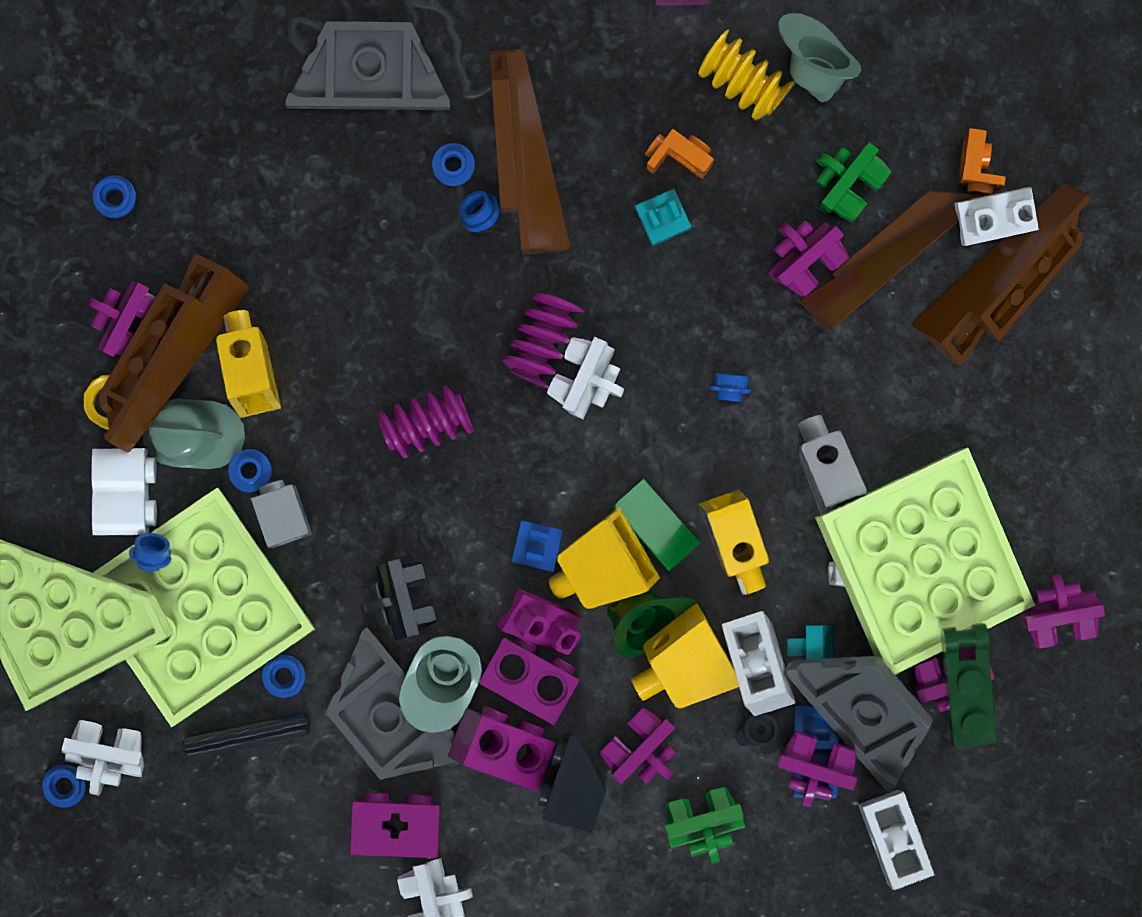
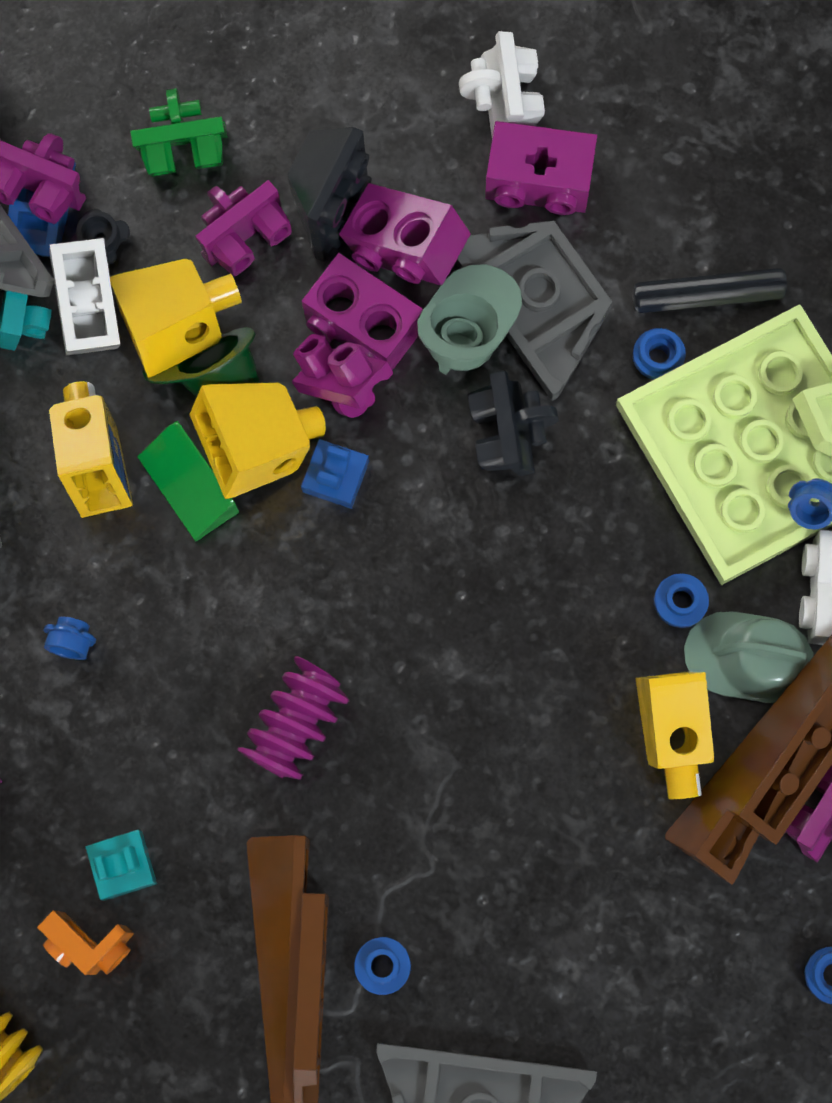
camera: 170 degrees left, 10 degrees down
light grey brick [251,480,312,548] -> none
magenta piece [377,385,474,460] -> none
blue plate [459,191,501,232] -> none
white hips [547,337,624,419] -> none

